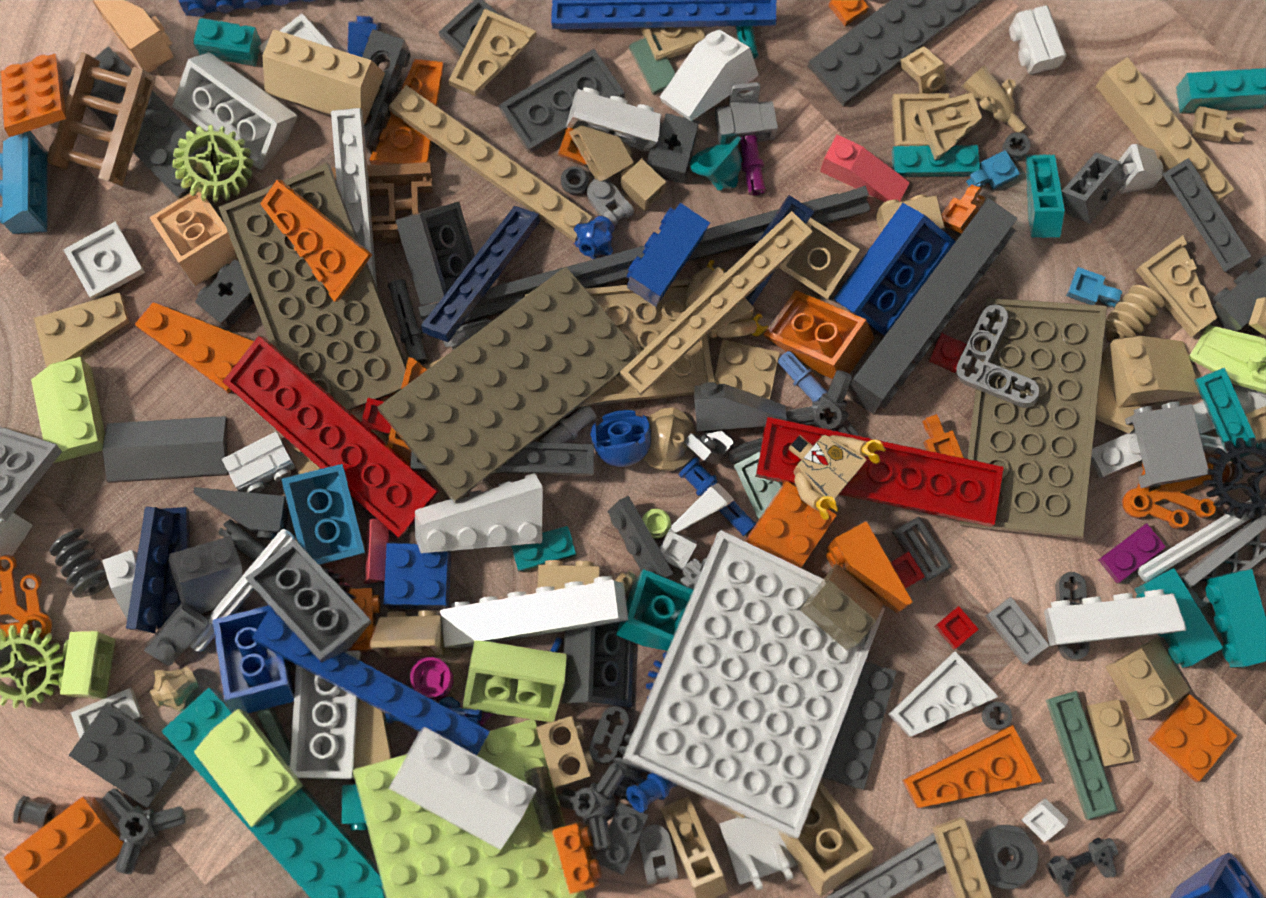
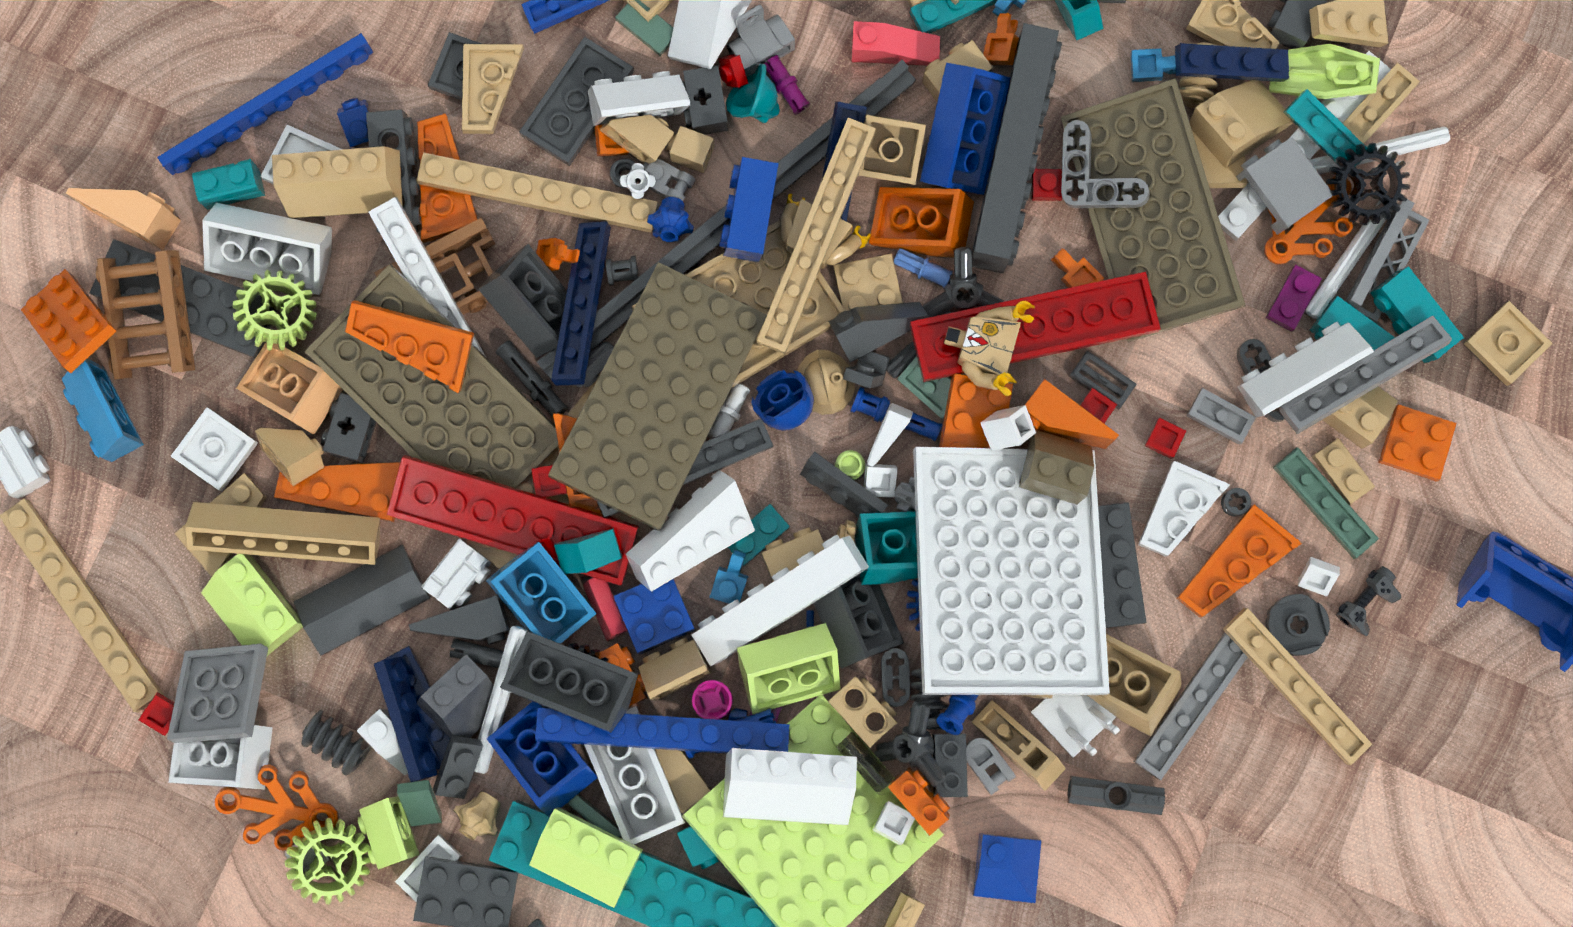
camera: 20 degrees left, 5 degrees up
none -> tan brick [185,502,380,565]
none -> tan slope [255,428,324,486]
none -> sand green tile [397,780,442,827]
none -> orange plate [536,238,580,271]
none -> teal slope [554,528,622,574]
none -> dark grey bush [606,256,639,286]
none -> white plate [620,163,656,199]
none -> dark azure plate [709,550,748,604]
none -> red plate [718,54,748,88]
none -> white plate [873,801,915,845]
none -> white brick [981,405,1036,451]
none -> dark blue plate [1175,43,1289,82]
none -> light grey plate [1279,316,1452,434]

